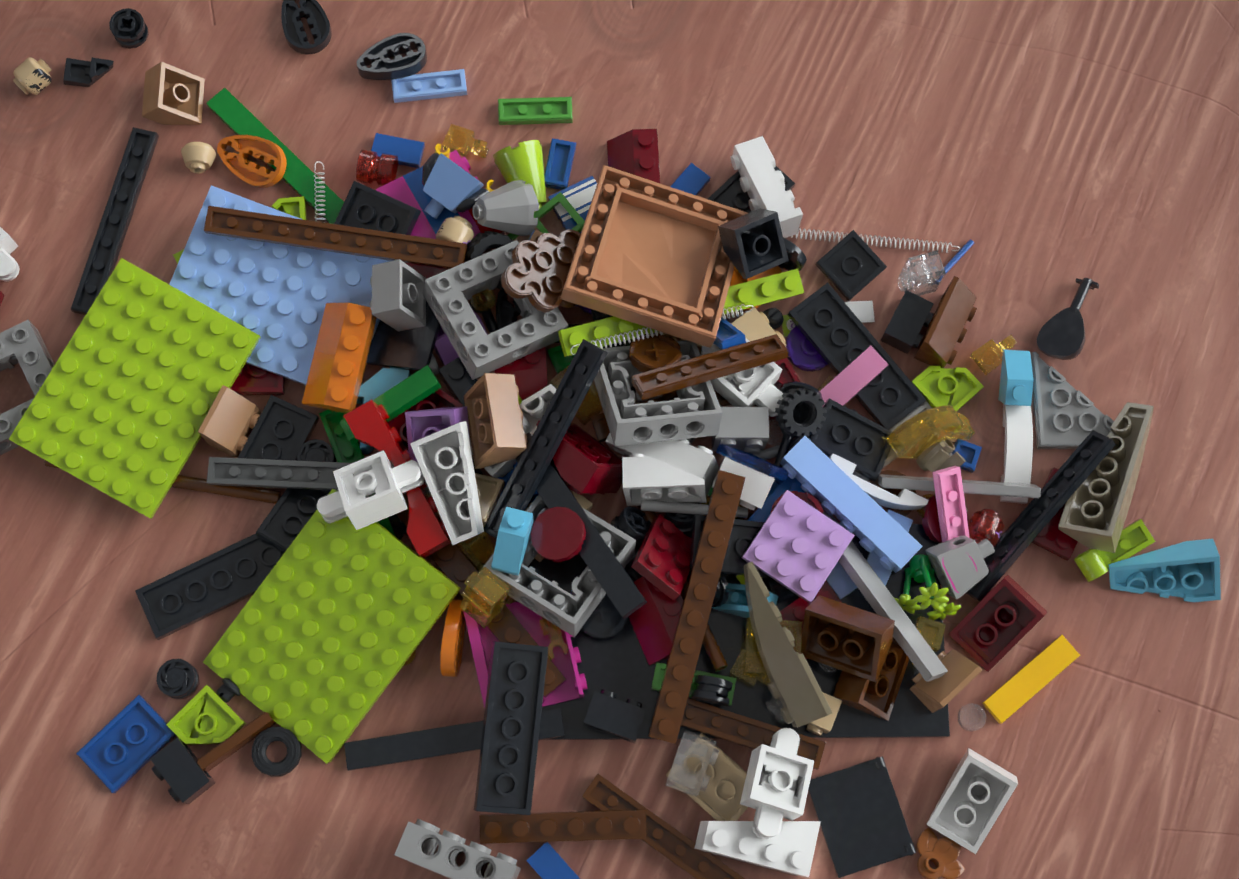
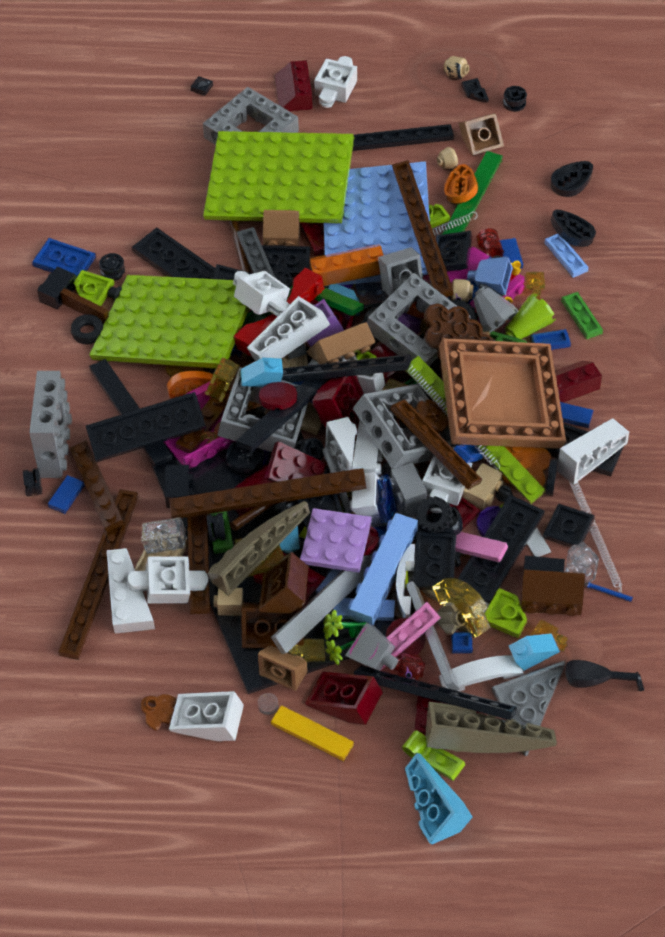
camera: 75 degrees right, 20 degrees down
black slope [718,208,788,279] -> none
black piece [808,756,917,878] -> none

